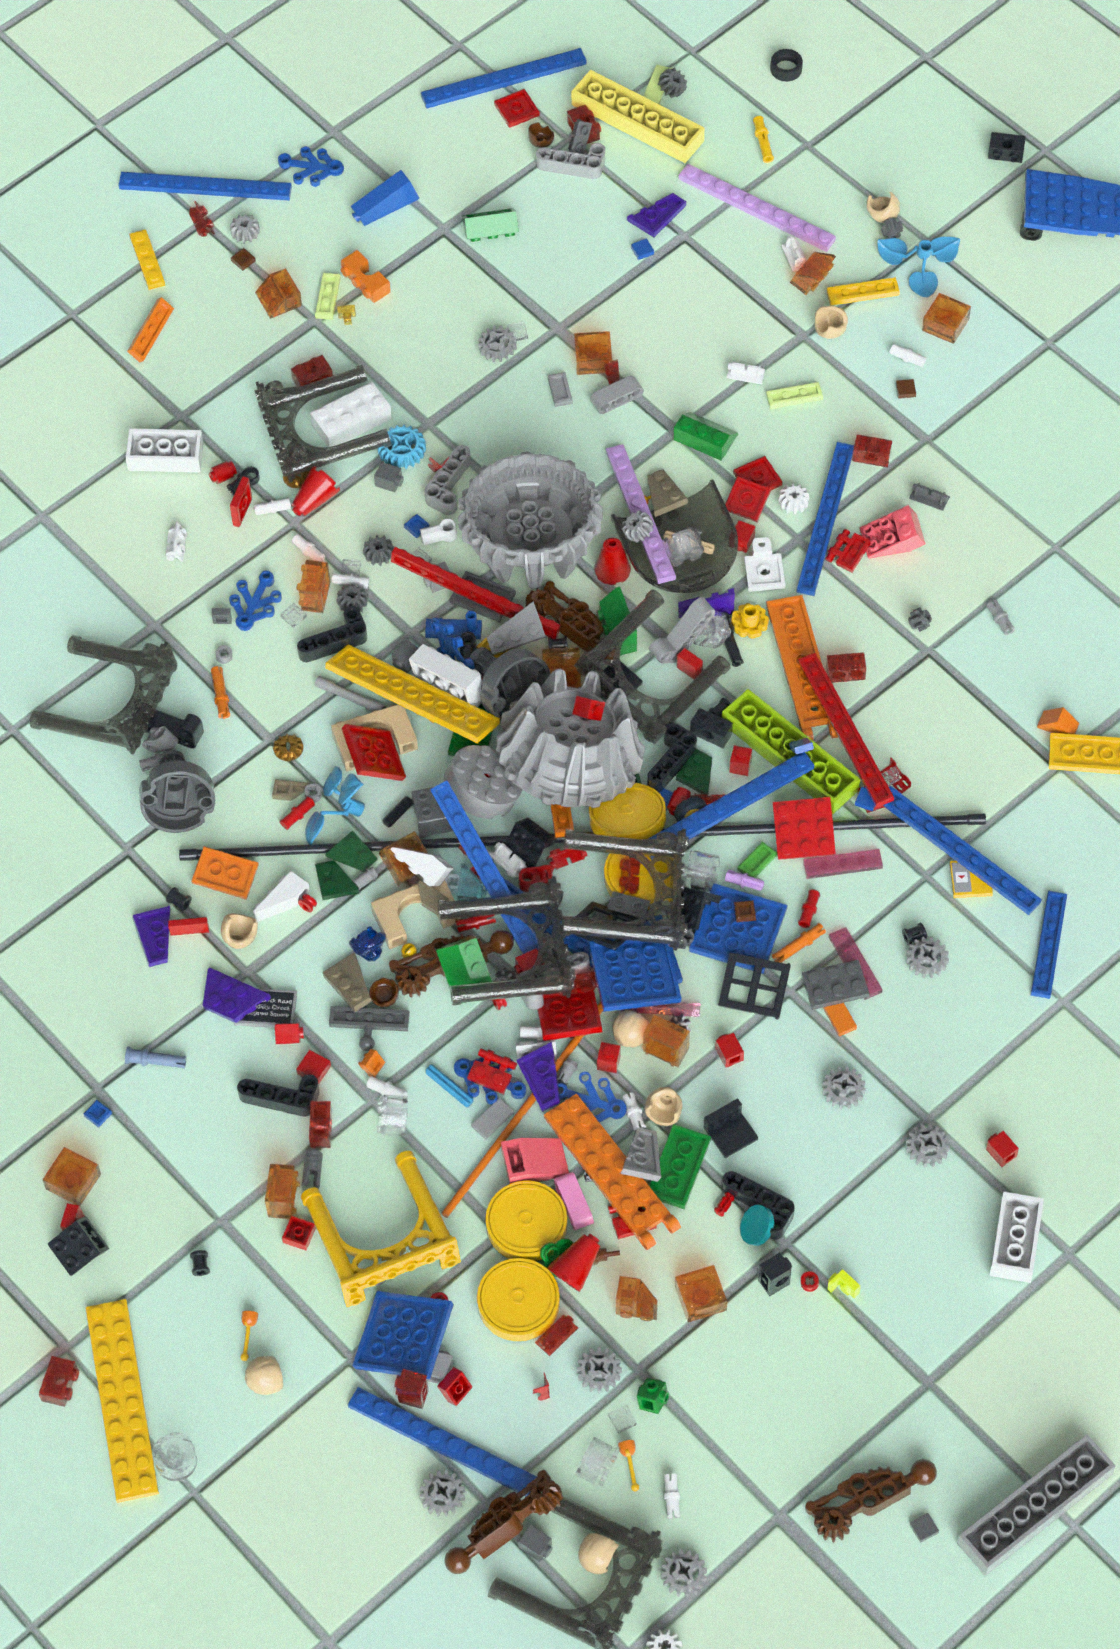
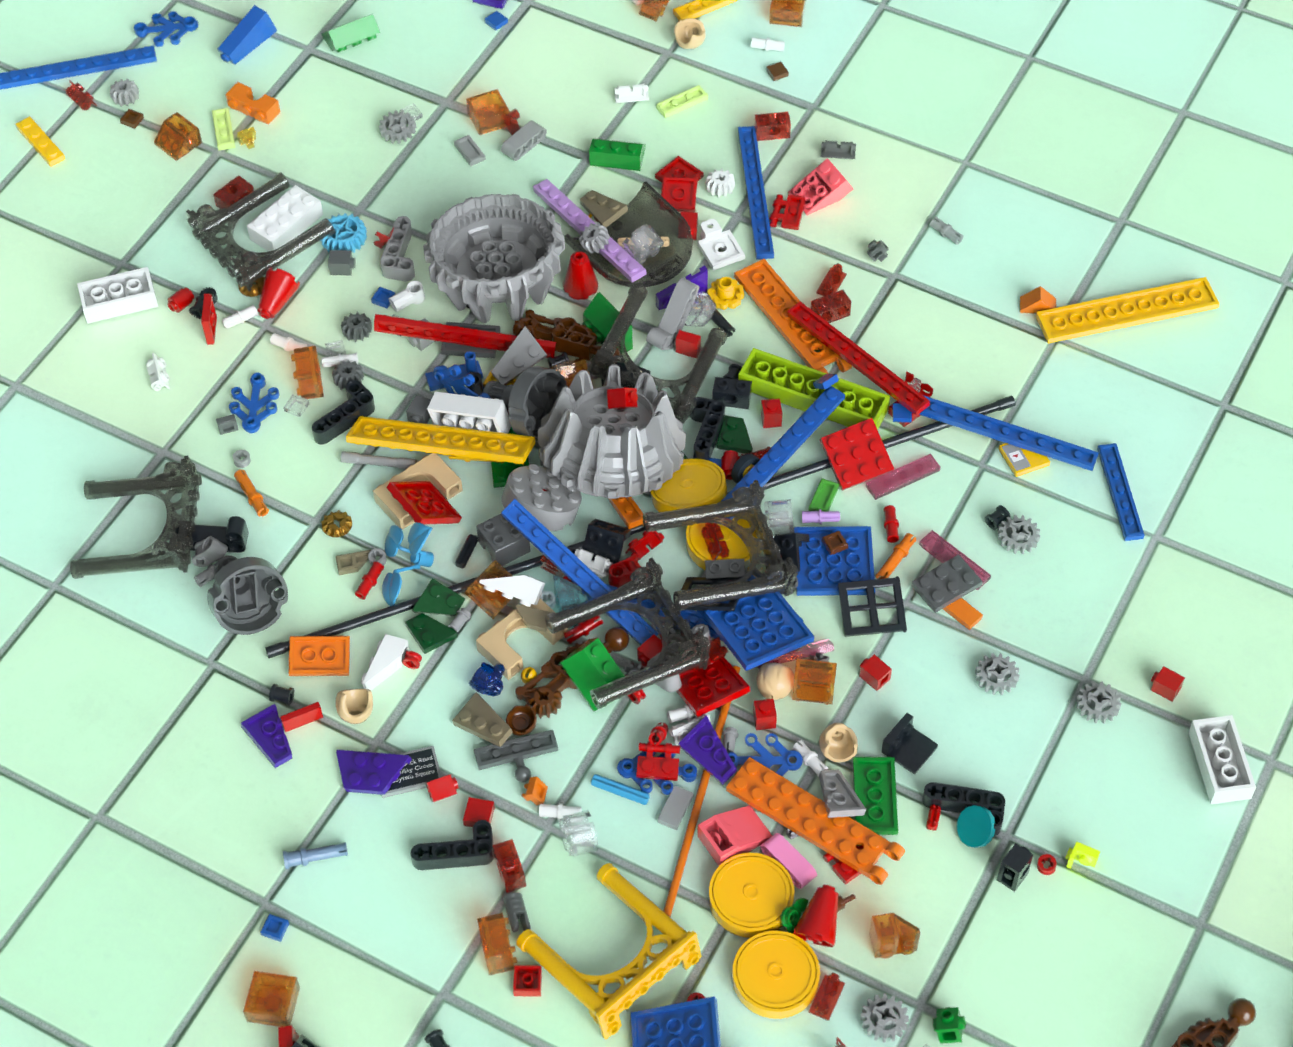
camera: 20 degrees left, 5 degrees down
orange plate [127,297,174,362] -> none
clear orange container [675,1265,727,1323] -> none
none -> red pin [649,722,669,745]
none -> clear red hinge [816,263,847,299]

